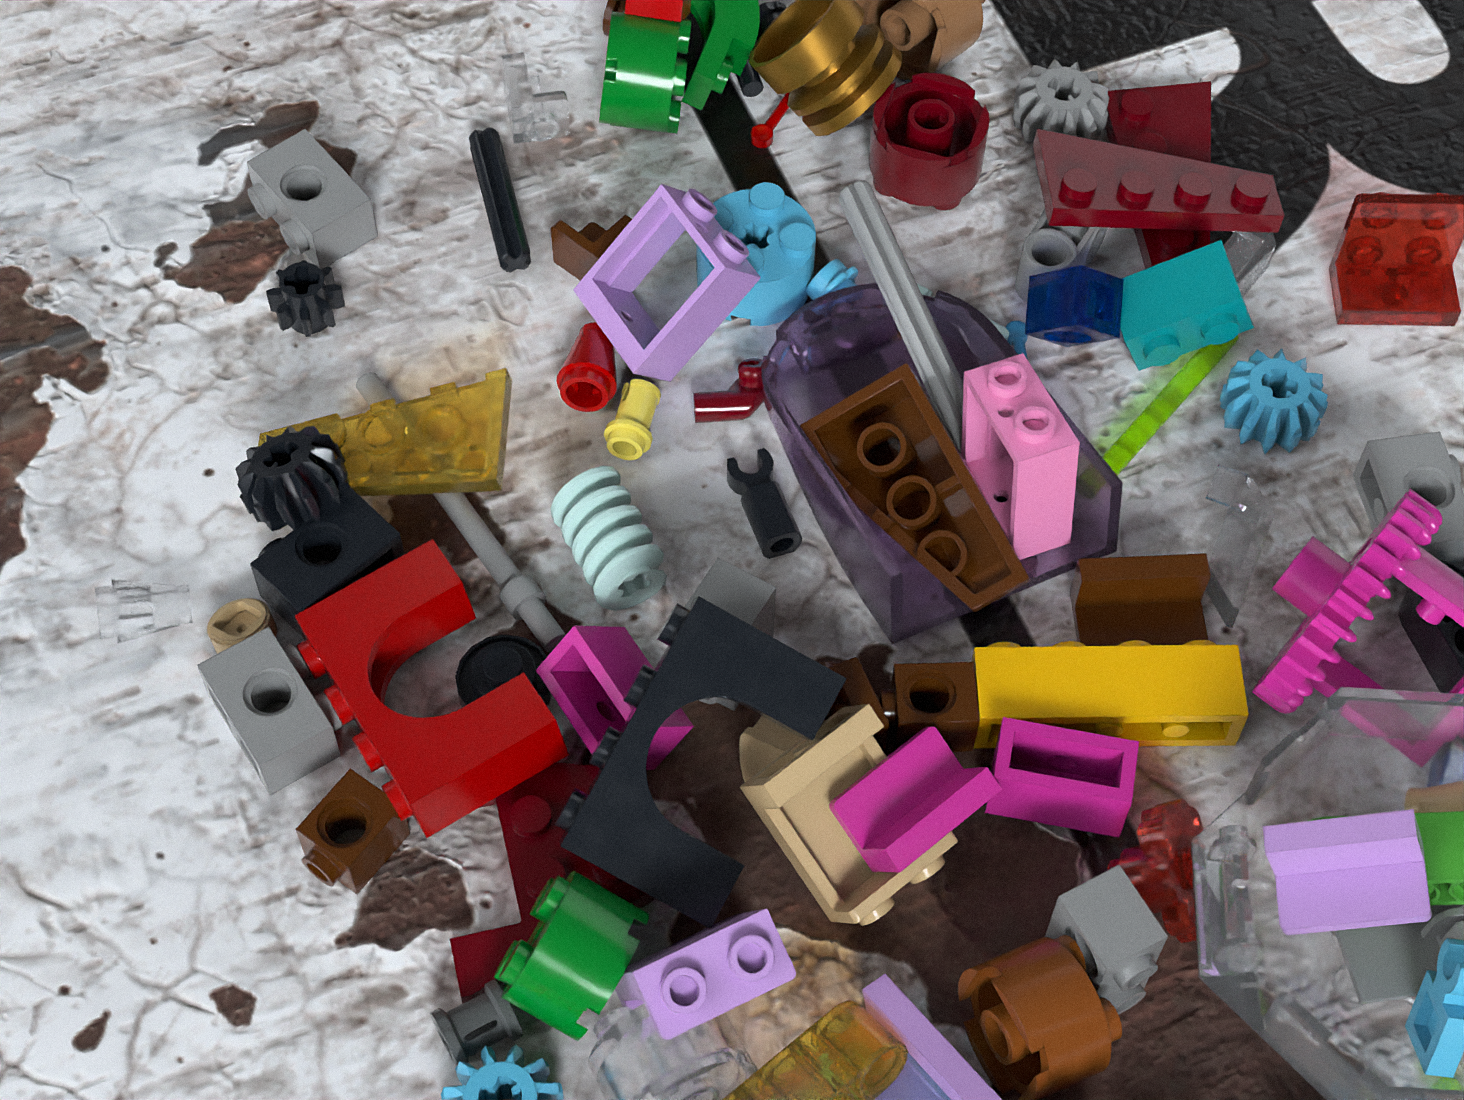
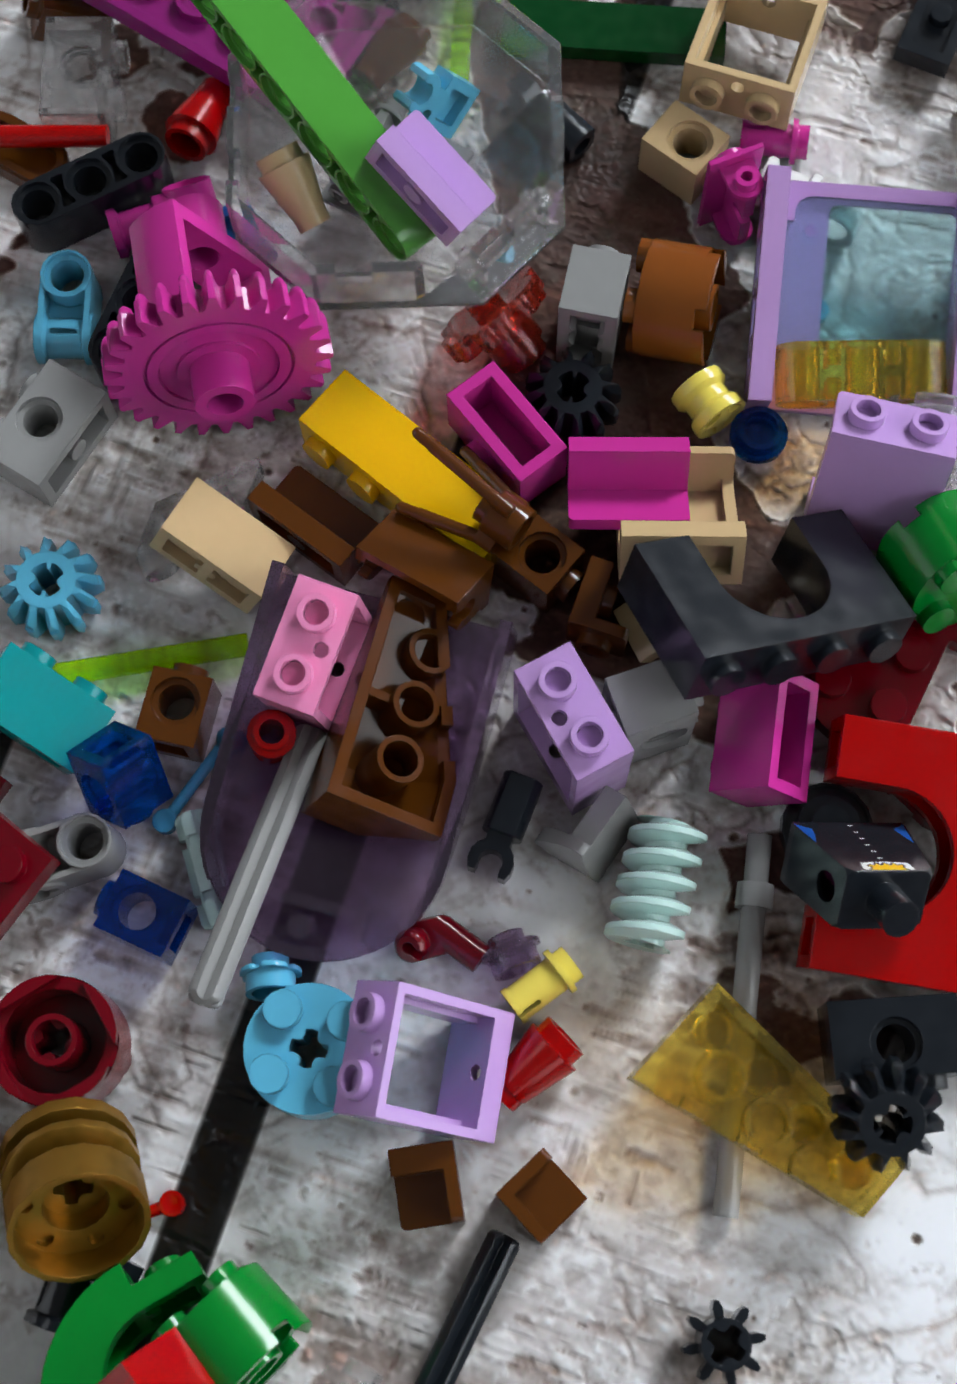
camera: 135 degrees left, 15 degrees up
none -> clear blue brick [93,869,198,966]
none -> reddish brown brick [134,663,222,763]
none -> tan hinge [149,477,296,614]
none -> reddish brown hinge [355,509,494,631]
none -> reddish brown plant [395,427,537,554]
none -> clear purple plate [481,928,542,981]
none -> reddish brown panel [495,1147,588,1245]
none -> lavender window [513,641,634,815]
none -> black gear [524,347,622,440]
none -> light grey tile [534,785,640,883]
none -> light yellow wheel [671,365,746,439]
none -> clear blue plate [729,406,788,464]
none -> black torso [780,822,931,937]

